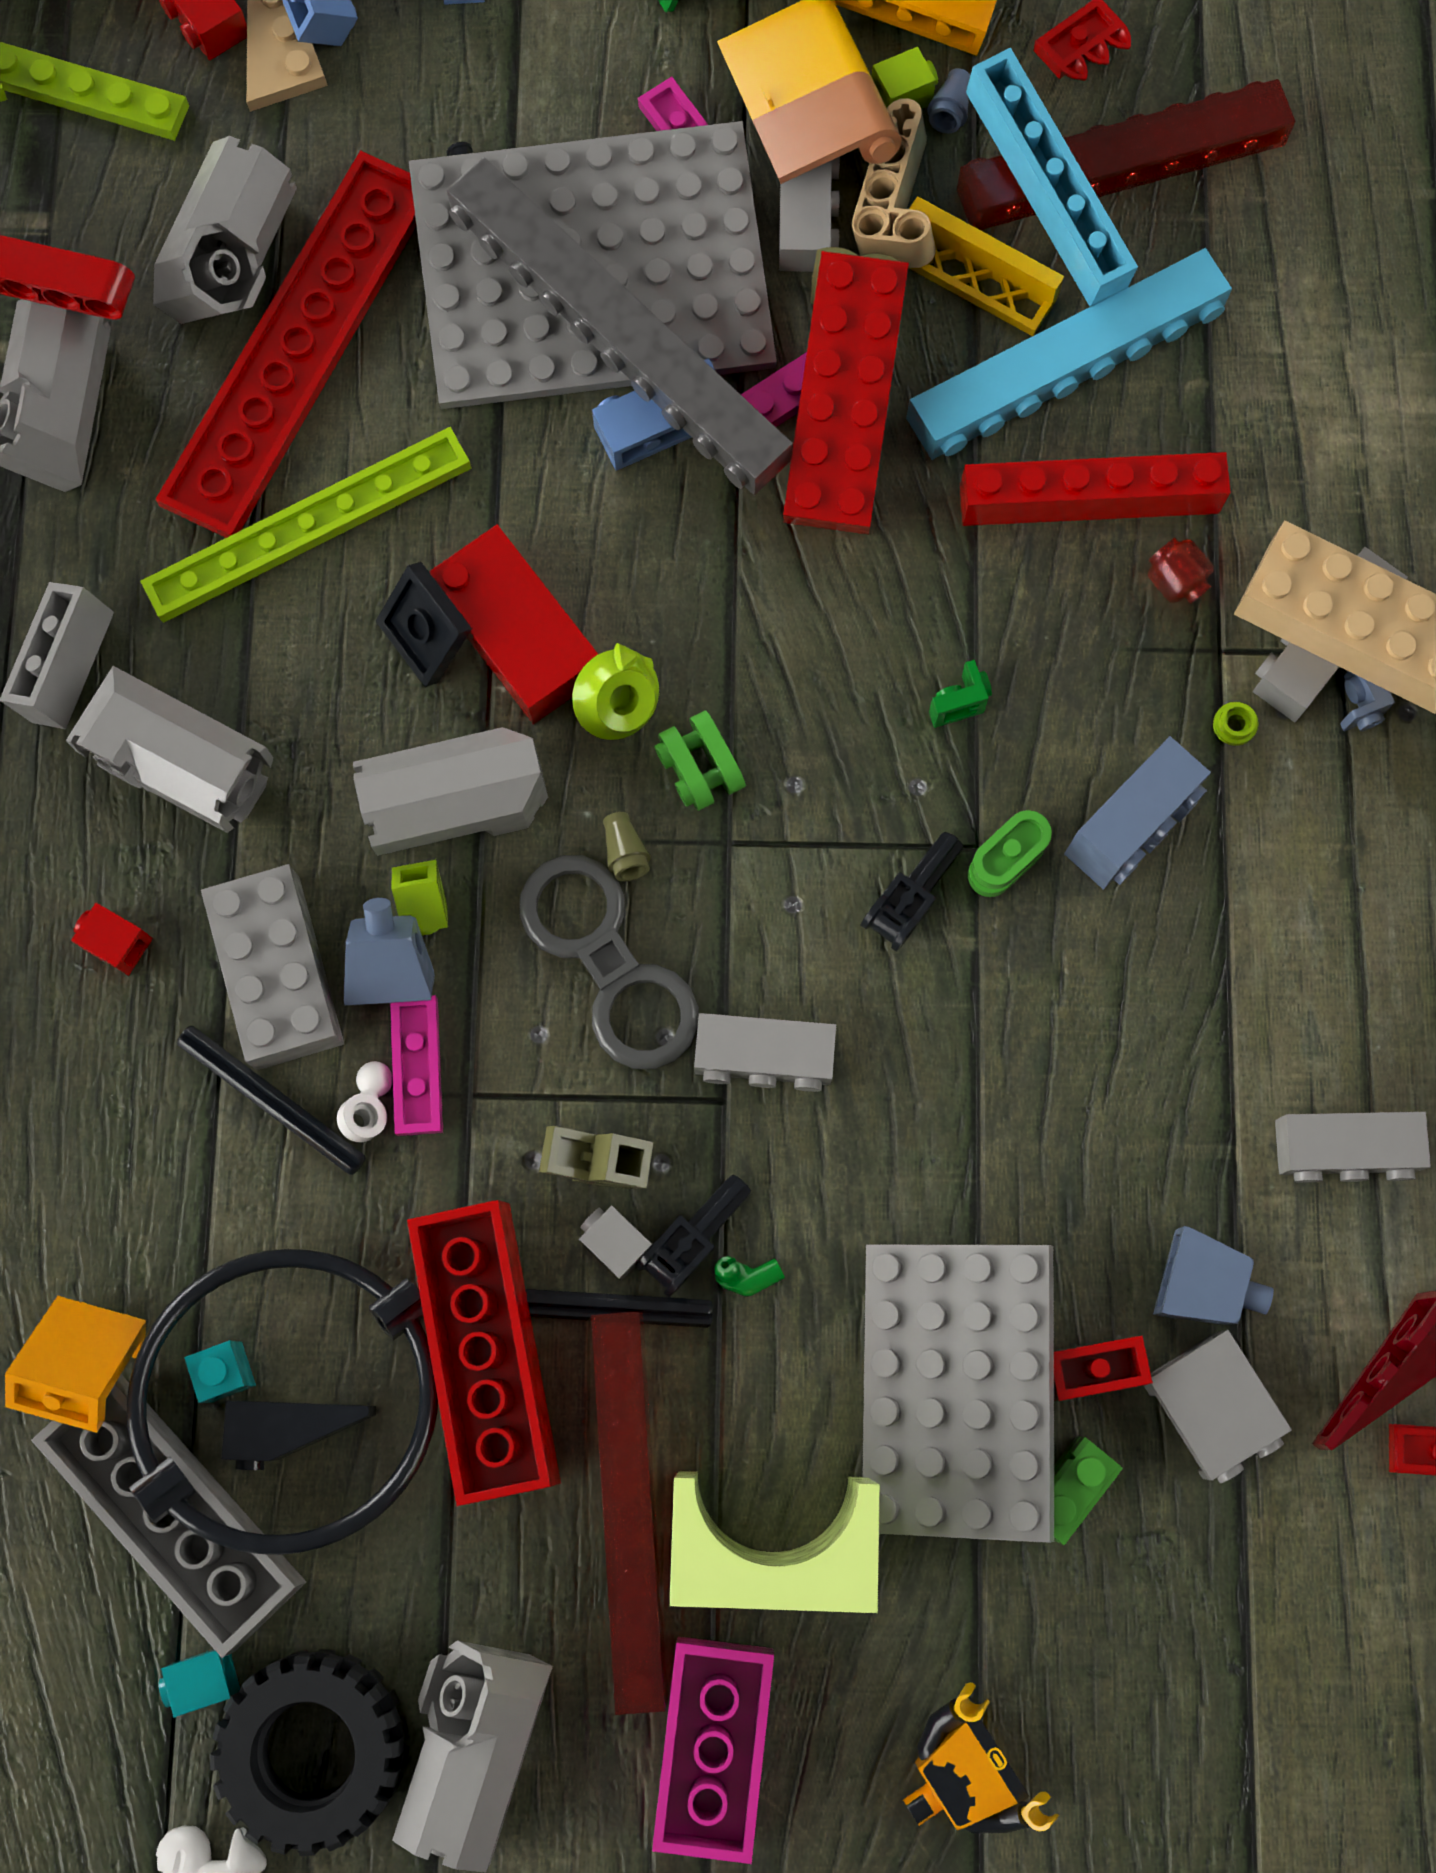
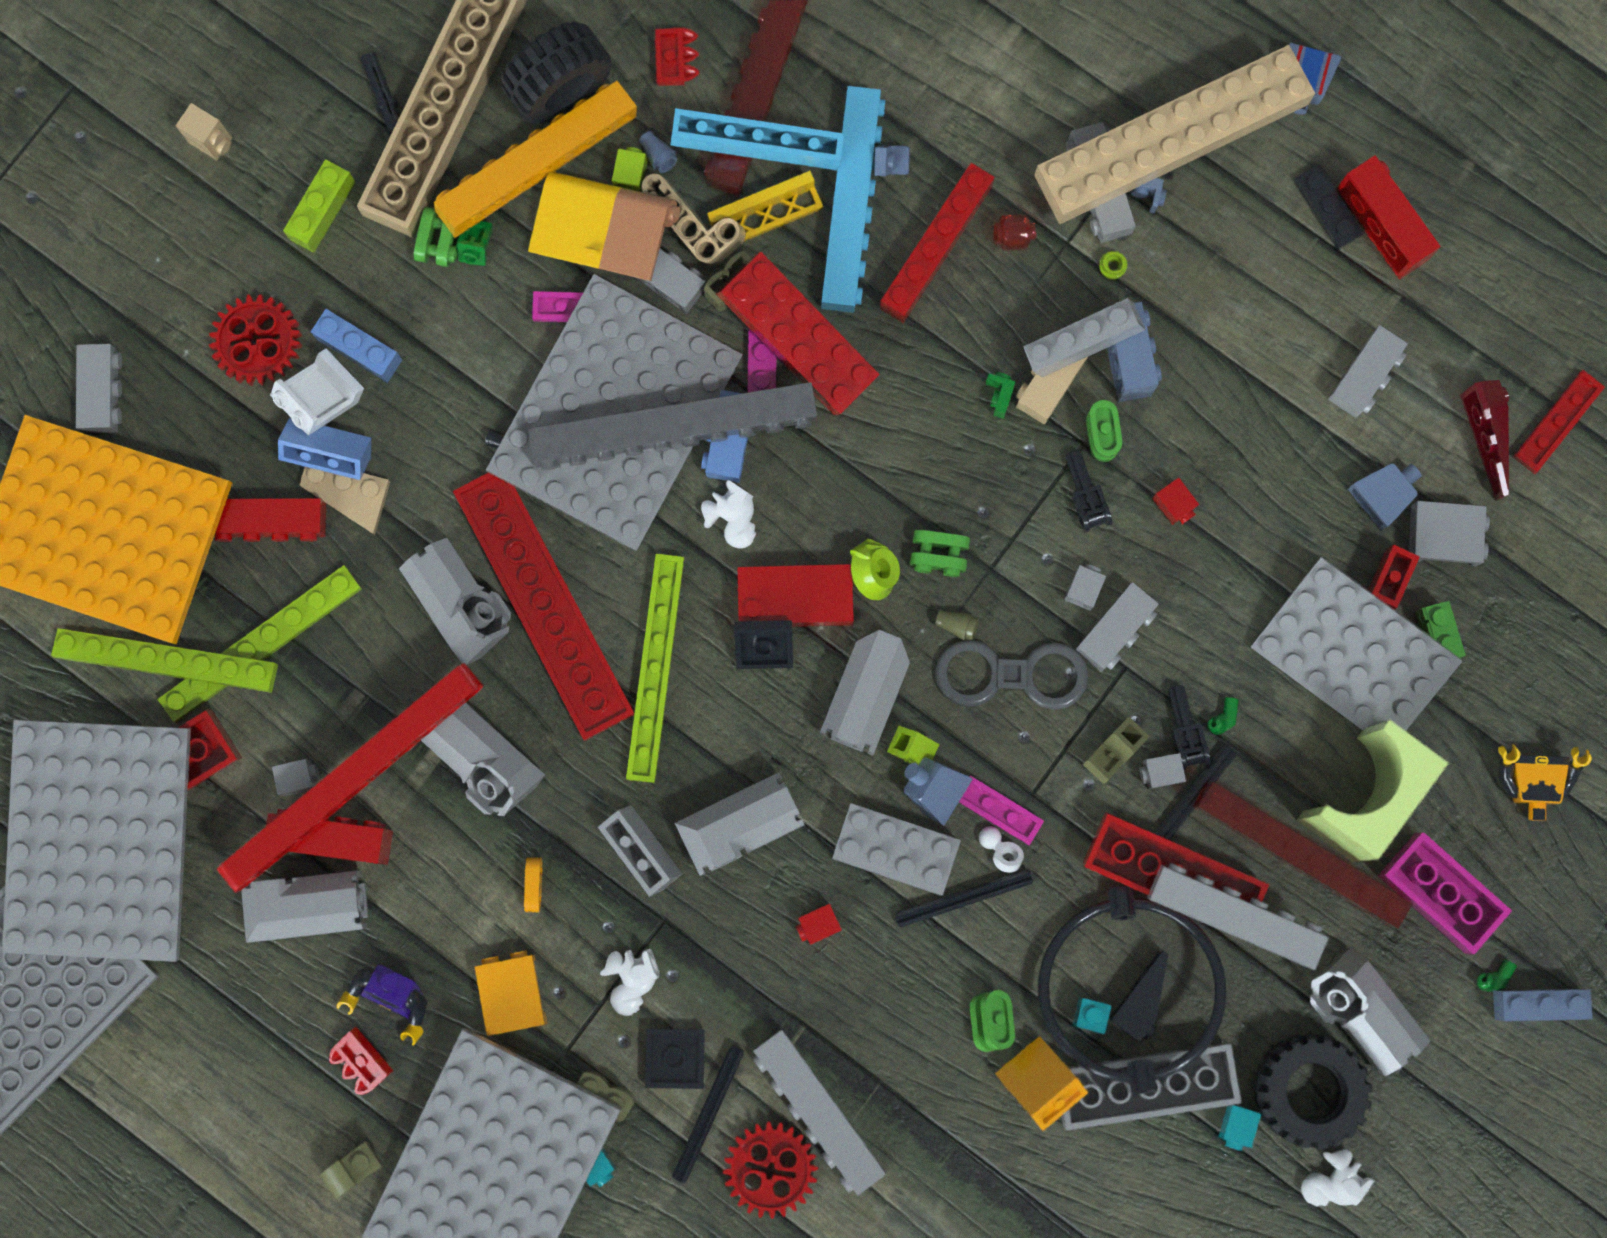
camera: 55 degrees left, 5 degrees up
none -> white animal [701,480,756,548]
none -> sand blue bracket [875,145,910,176]
none -> bright green brick [970,990,1015,1052]
none -> tan brick [1015,357,1088,425]
none -> light grey brick [1024,298,1146,378]
none -> light grey brick [1064,564,1106,611]
none -> light grey brick [1148,863,1329,970]
none -> red brick [1152,477,1199,525]

